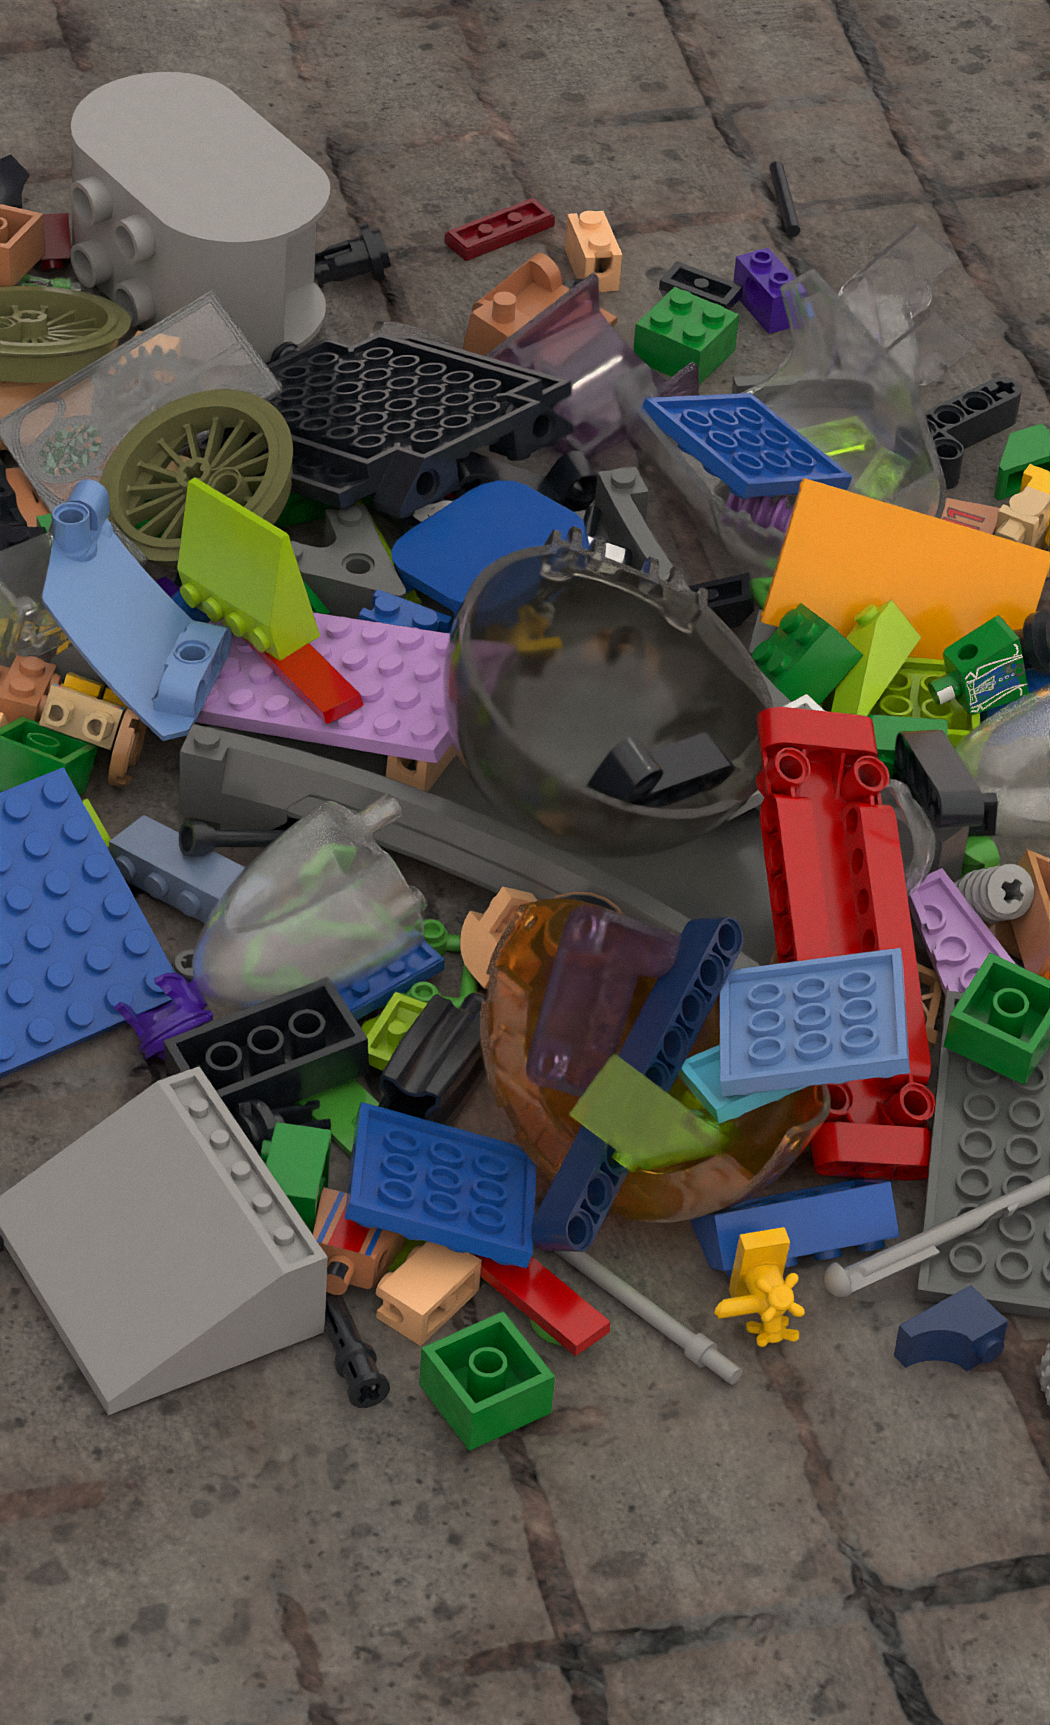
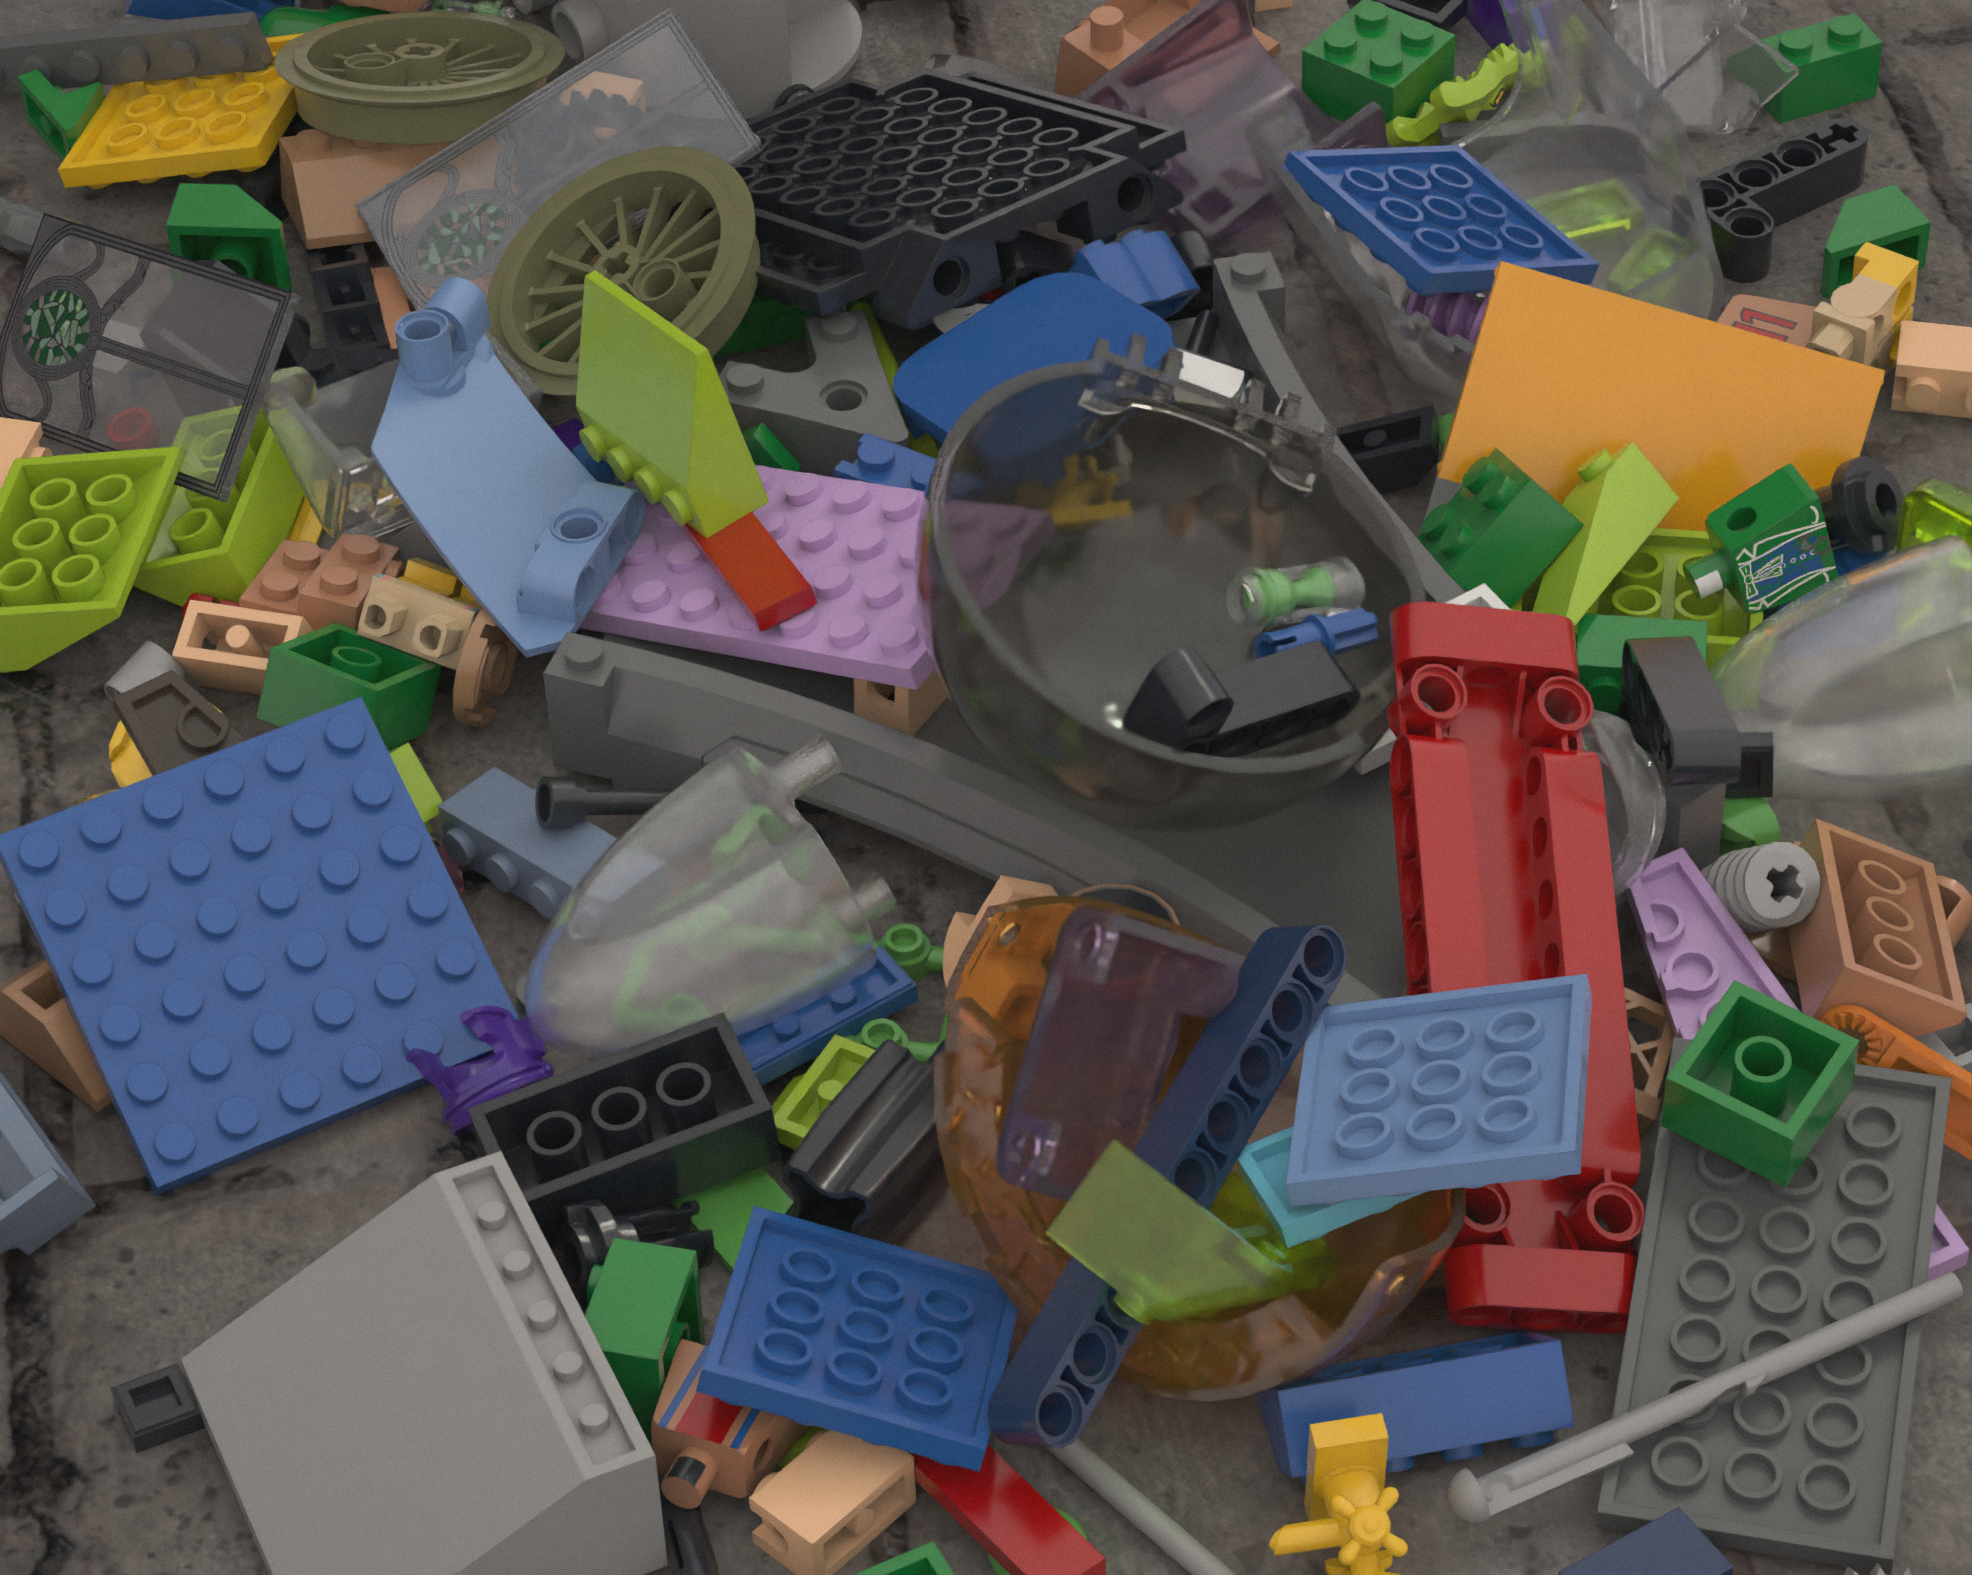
camera: 10 degrees right, 0 degrees up
none -> blue brick [1067,229,1201,319]
none -> clear piece [1222,556,1365,633]
none -> blue axle [1254,608,1379,659]
none -> lime animal [1382,34,1549,147]
none -> green slope [1726,13,1882,124]

